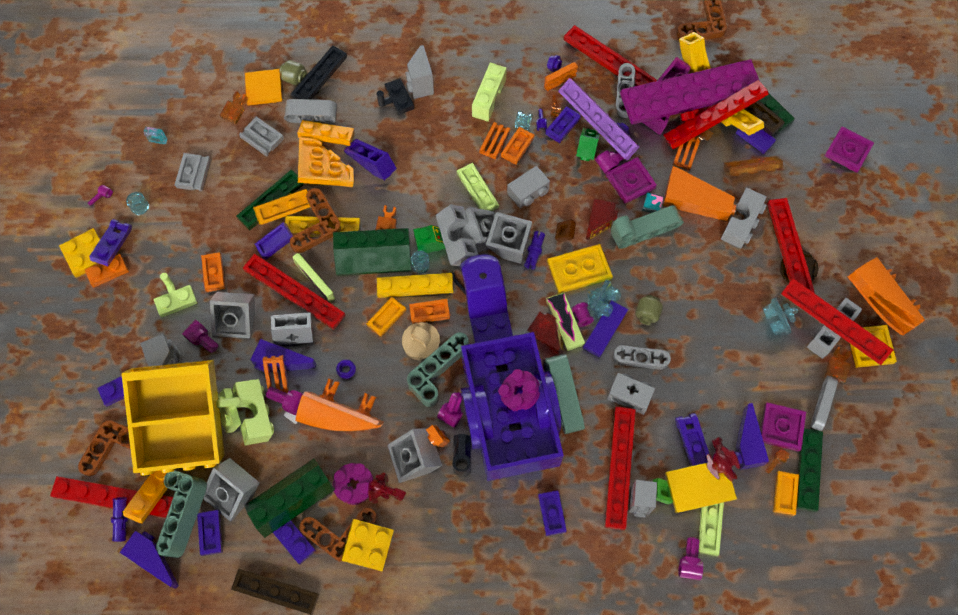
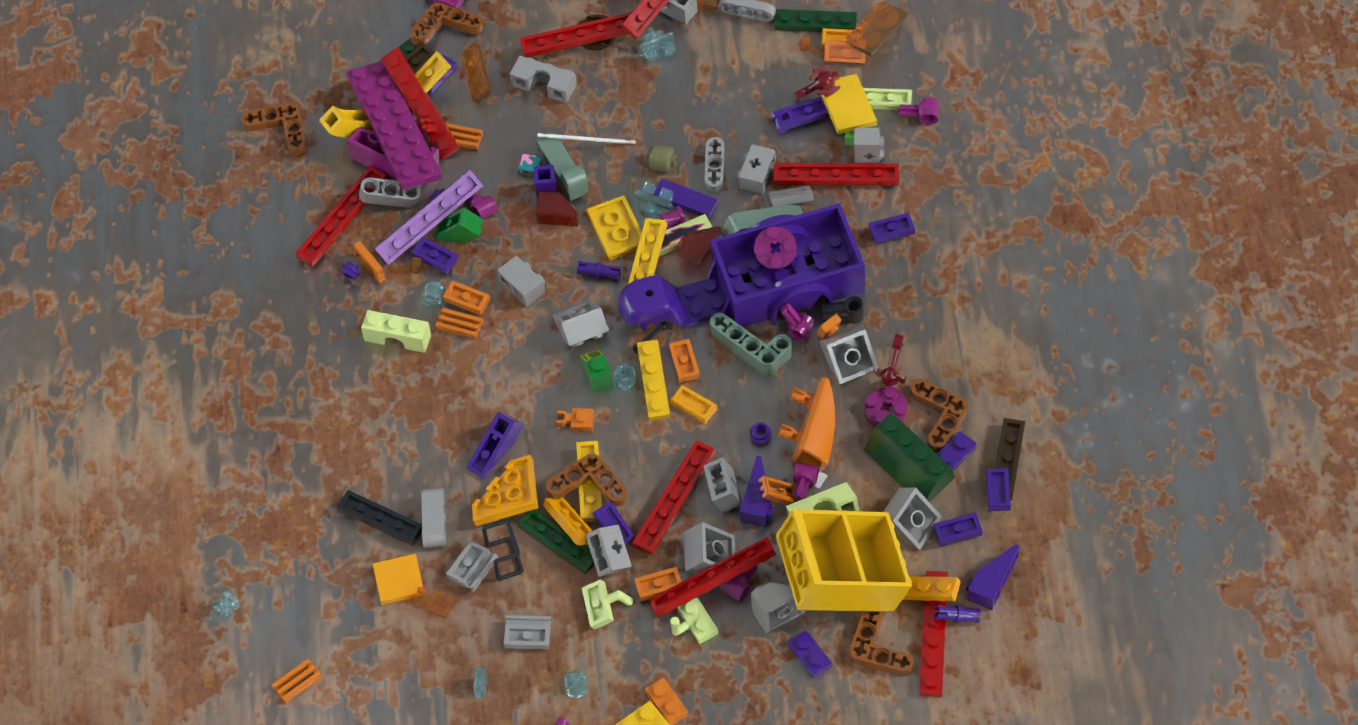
camera: 90 degrees left, 10 degrees down
dark purple plate [89,219,132,266] -> none
sand green beam [156,471,207,558] -> none
olive head [279,60,307,86] -> none
yellowish green tile [293,253,335,303] -> none
light orange plate [297,120,354,146] -> none
dark green slope [333,228,411,276] -> none
yellow plate [341,519,394,571] -> none
black plate [376,78,414,115] -> none
tan tile [402,322,440,361] -> none
light grey slope [405,45,434,99] -> none
light grey arch [436,204,478,266] -> none
yellowish green tile [457,163,499,211] -> none
light grey slope [486,212,532,264] -> none
dark purple hand [536,109,547,131] -> none
reddish brown plate [555,219,576,242] -> none
magenta plate [606,157,657,204] -> none
orange slope [663,166,736,221] -> none
dark purple slope [735,403,769,470] -> none
magenta plate [761,402,806,452] -> none
none -> orange tile [271,659,322,703]
none -> dark orange beam [411,3,483,46]
none -> black piece [482,519,524,580]
none -> dark purple brick [533,165,557,198]
none -> white piece [537,133,636,145]
none -> yellowish green plate [582,579,633,629]
none -> light grey brick [586,524,632,577]
none -> yellow plate [628,218,667,284]
none -> red plate [649,536,777,617]
none -> light grey plate [768,185,814,207]
none -> orange plate [824,40,866,63]
none -> clear orange windscreen [845,2,909,56]
none -> dark purple tile [986,468,1011,512]

